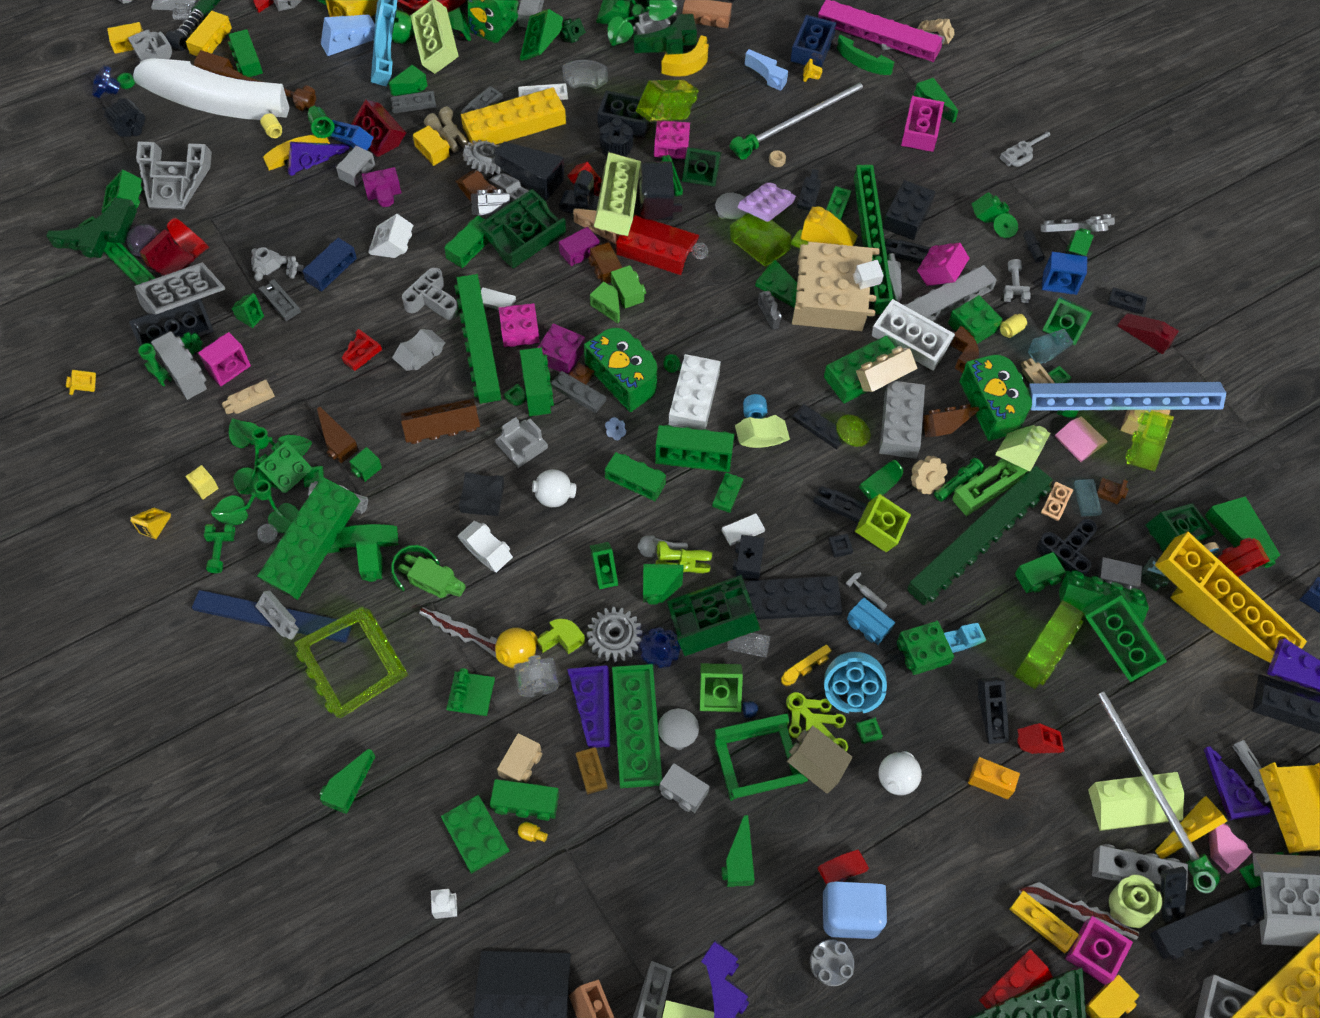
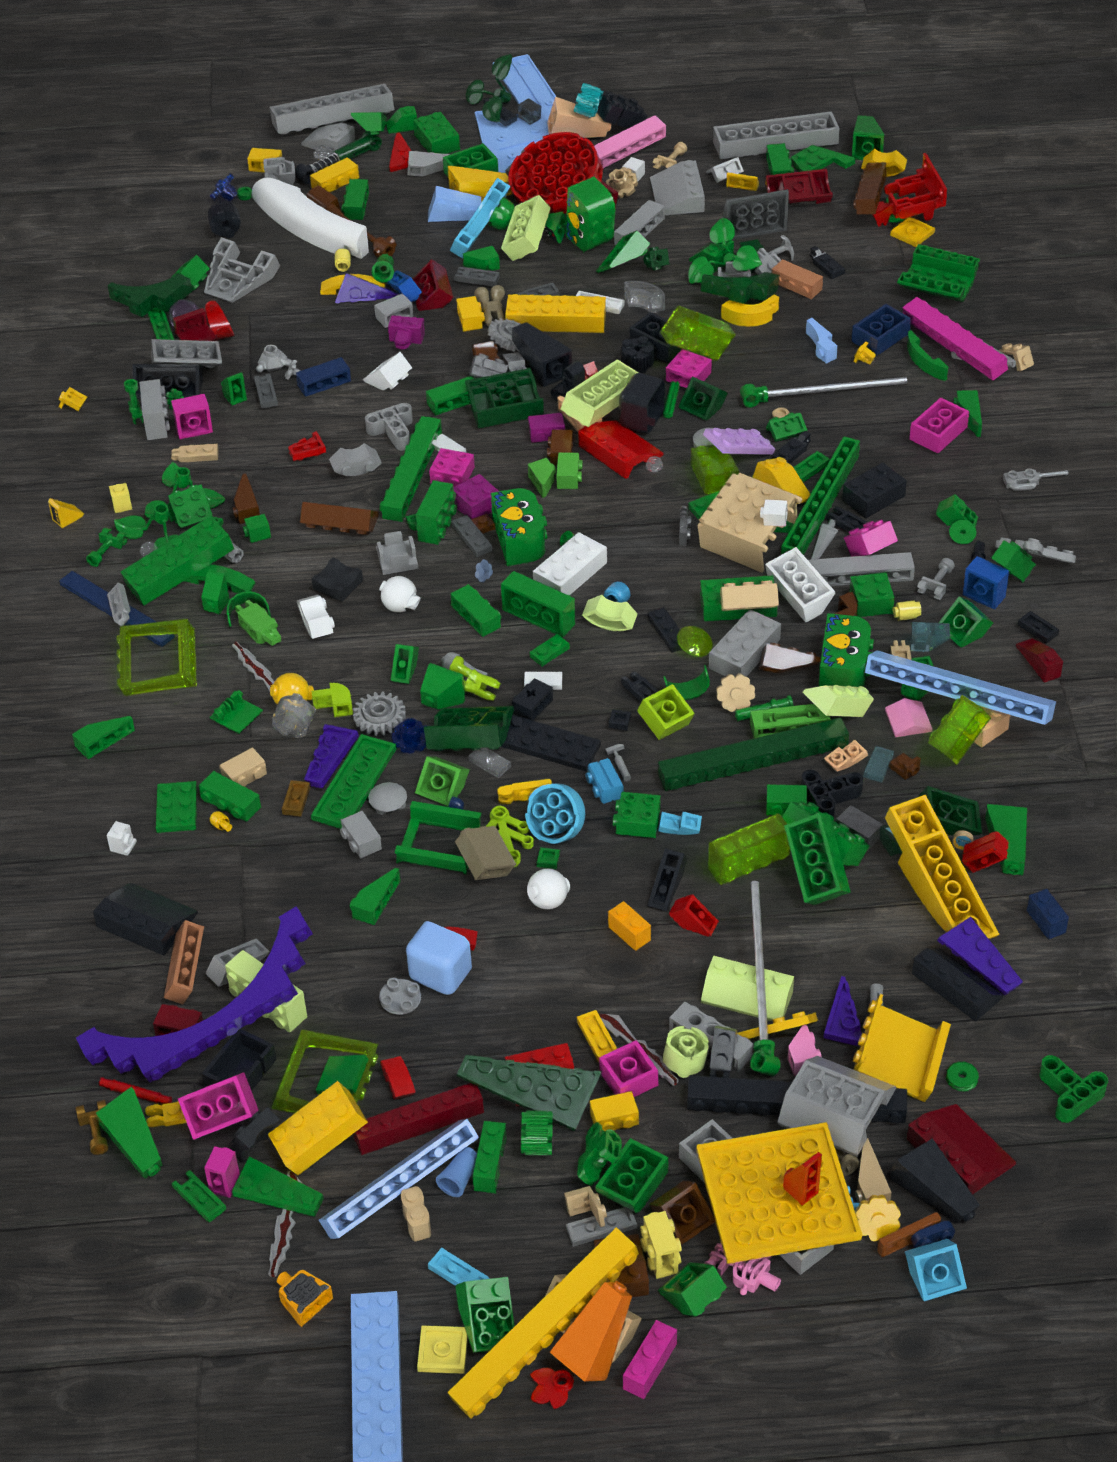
camera: 30 degrees right, 15 degrees down
none -> green bracket [766,413,808,442]

